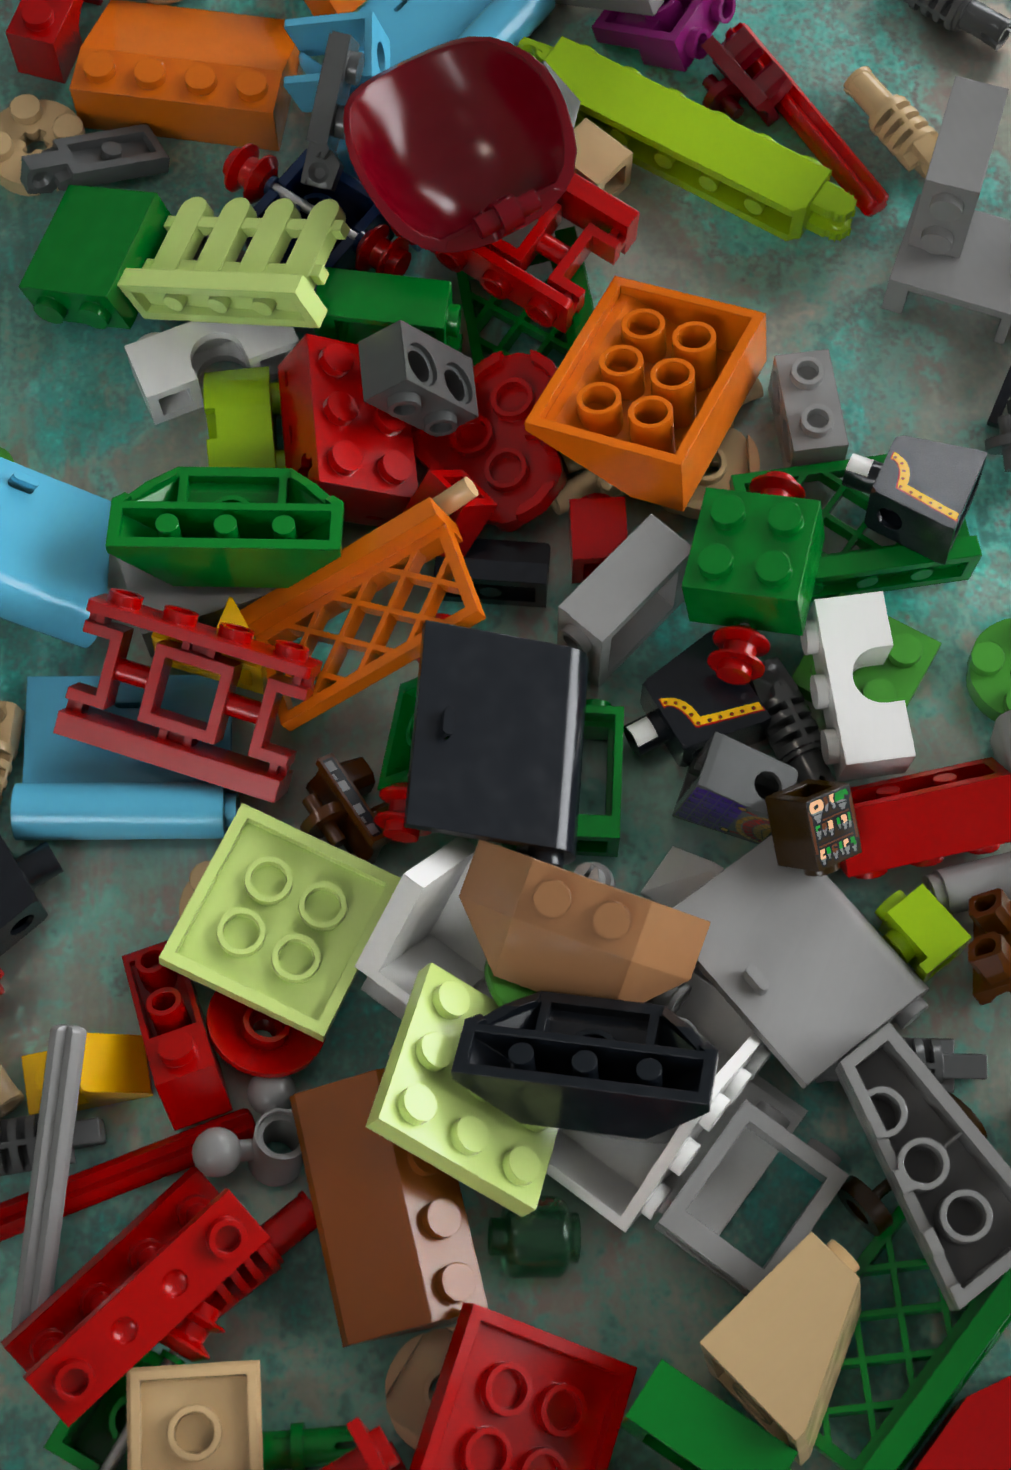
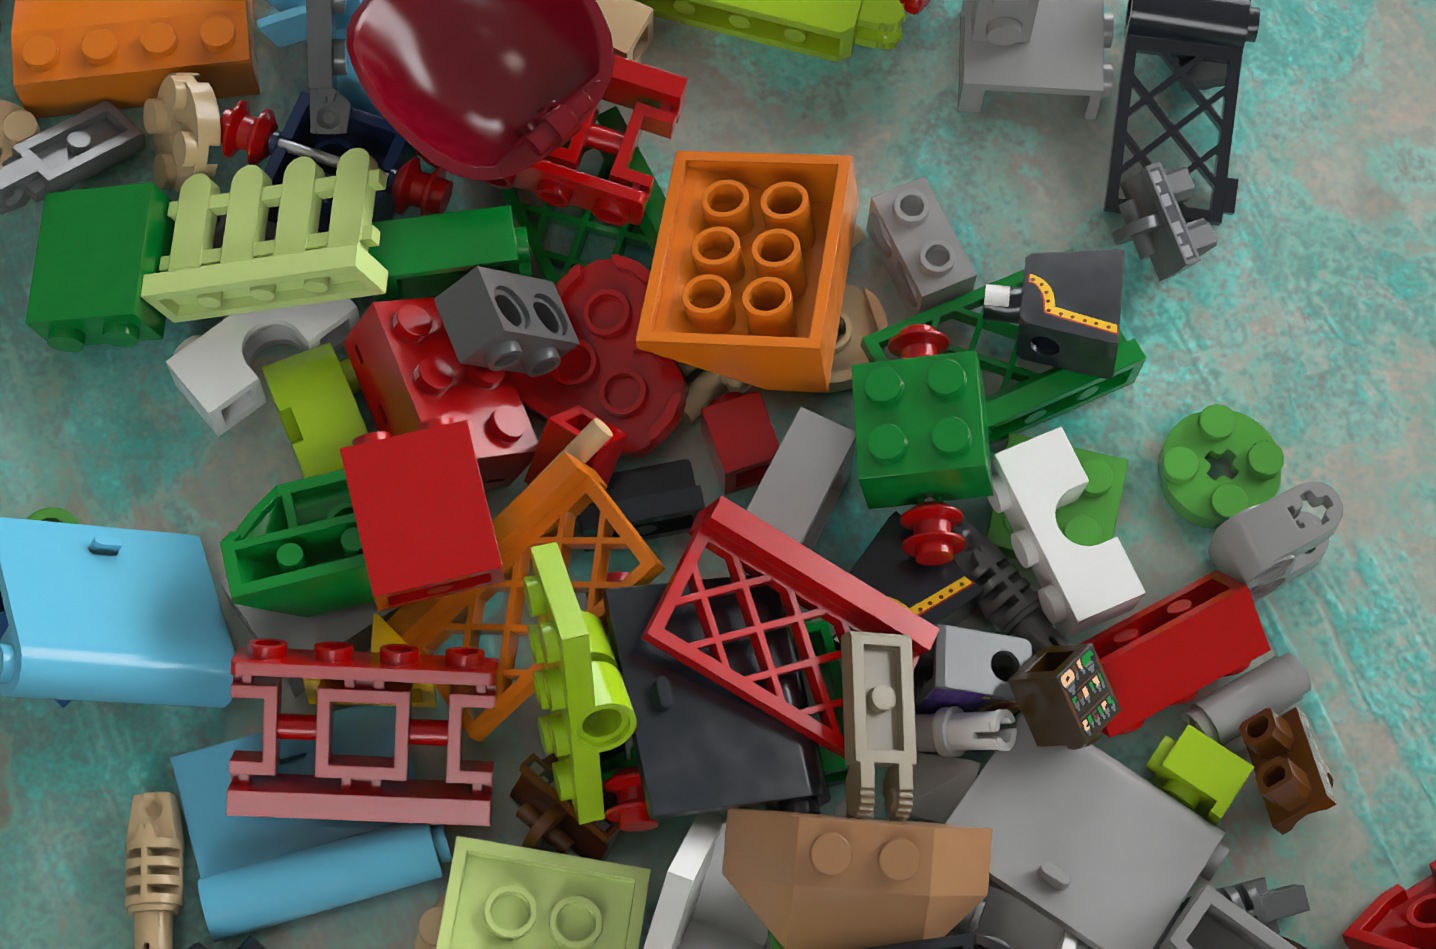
camera: 20 degrees left, 0 degrees up
none -> tan plate [143,73,221,192]
none -> red panel [340,417,505,612]
none -> lime plate [522,542,637,825]
none -> red fence [641,496,939,759]
none -> dark tan hinge [841,631,917,821]
none -> white pin [915,706,1017,758]

